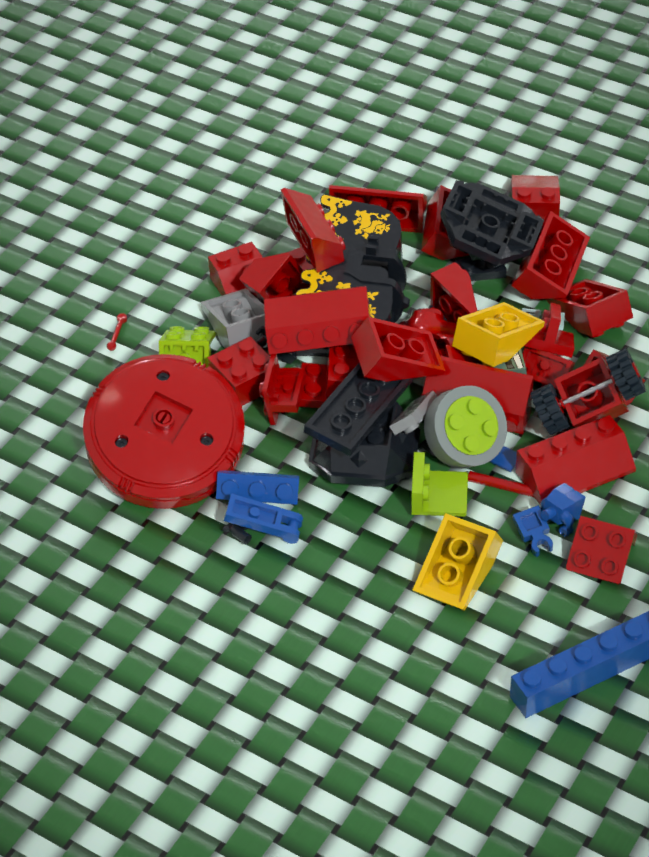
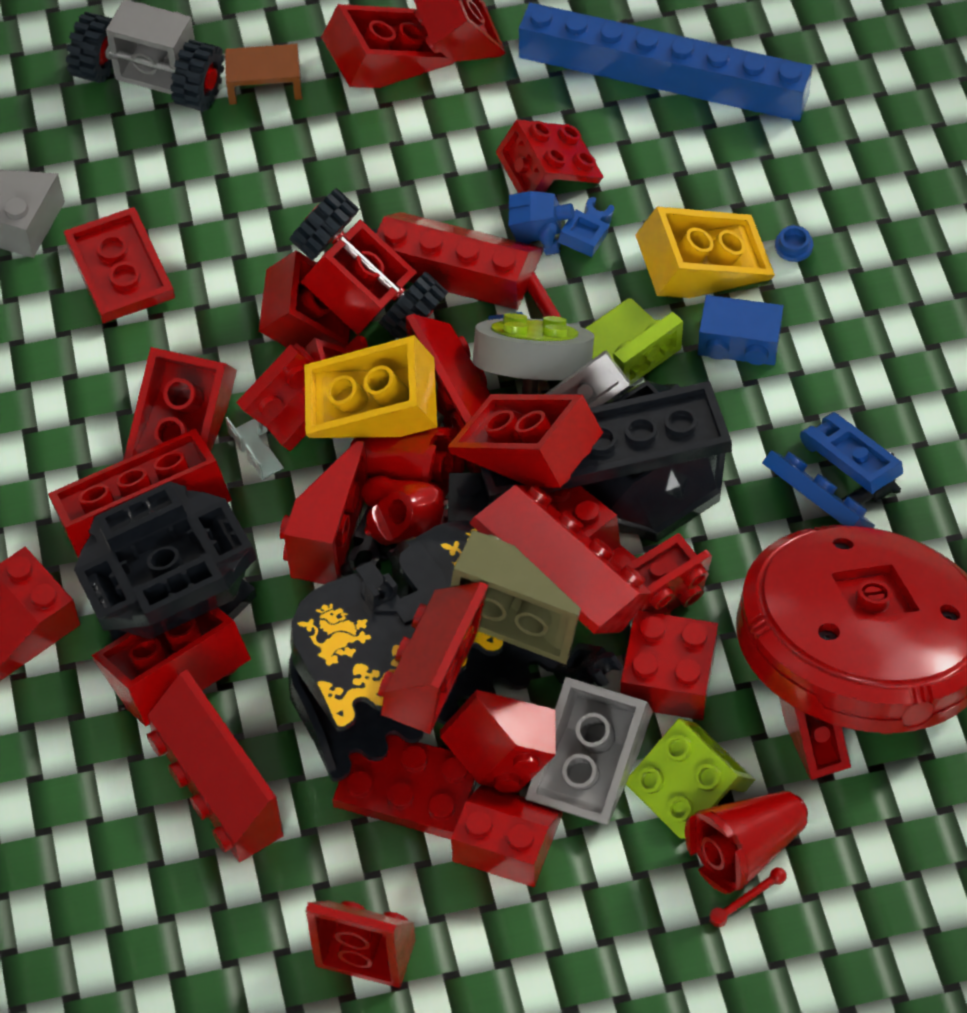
camera: 135 degrees left, 10 degrees up
none -> red slope [305,901,416,988]
none -> olive slope [451,530,581,664]
none -> red cone [684,790,808,894]
none -> blue brick [698,295,784,366]
none -> blue plate [775,225,813,262]

